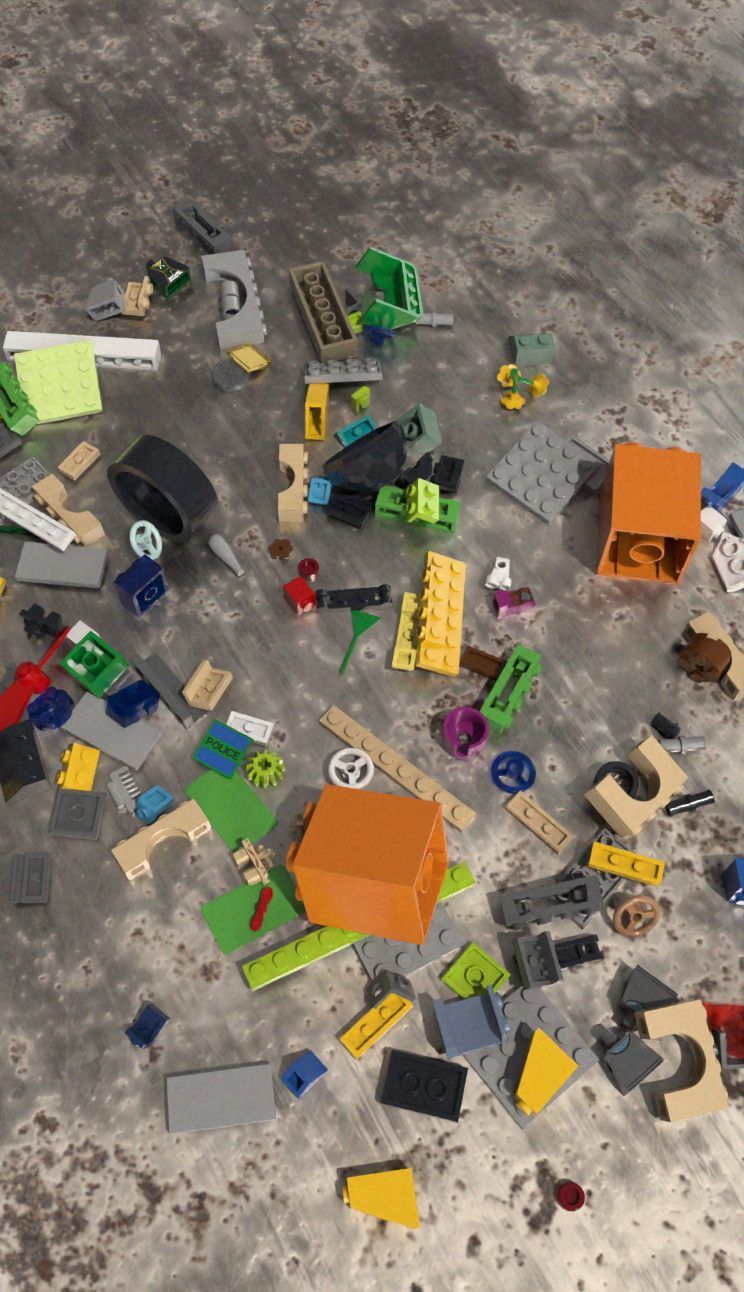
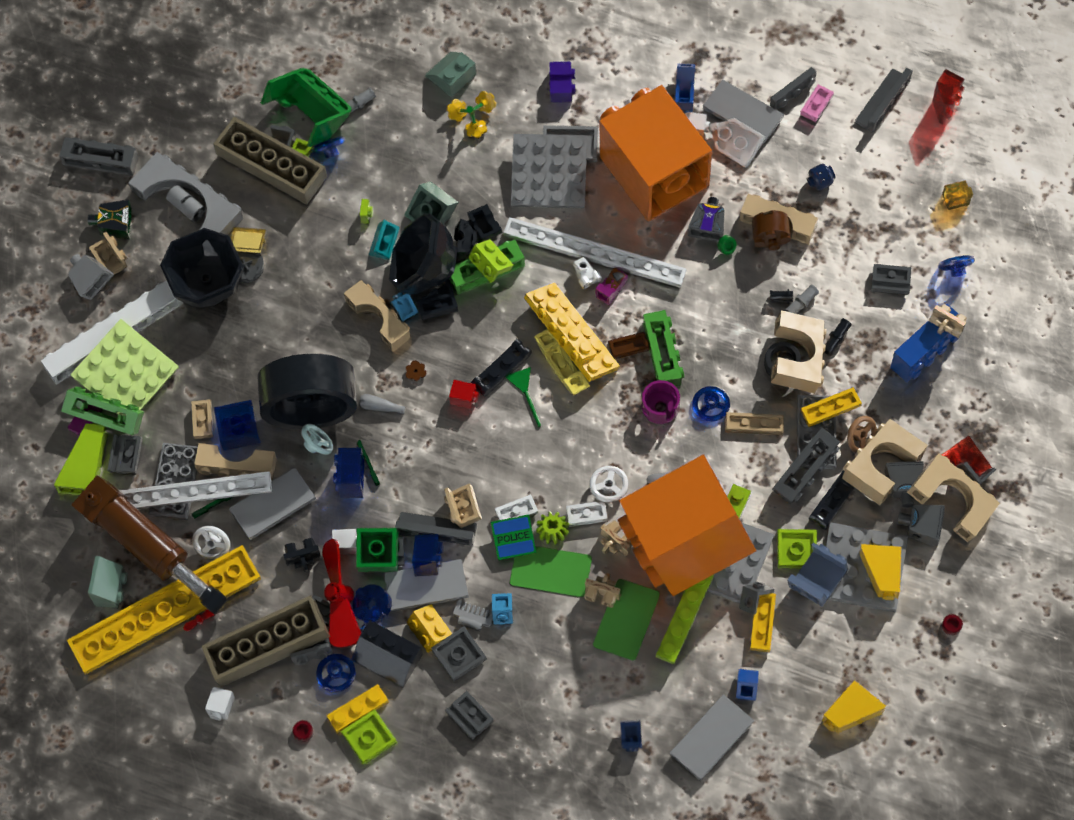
camera: 35 degrees left, 5 degrees up
tan arch [111,799,211,881] -> none
red piece [251,887,273,932] -> none
dark red tile [298,558,319,580] -> none
light grey tile [304,358,382,384] -> none
yellow slope [305,383,329,440] -> none
tan plate [319,705,476,833] -> none
black plate [380,1050,468,1124] -> none
dark grey bracket [512,931,563,990] -> none
none -> black rock [160,228,244,308]
none -> clear blue brick [214,400,261,451]
none -> dark green piece [357,440,380,486]
none -> white plate [503,217,686,288]
none -> dark purple brick [549,61,576,103]
none -> white plate [566,501,608,527]
none -> torso [688,197,724,242]
none -> green tile [717,235,737,255]
none -> tan arch [842,419,928,505]

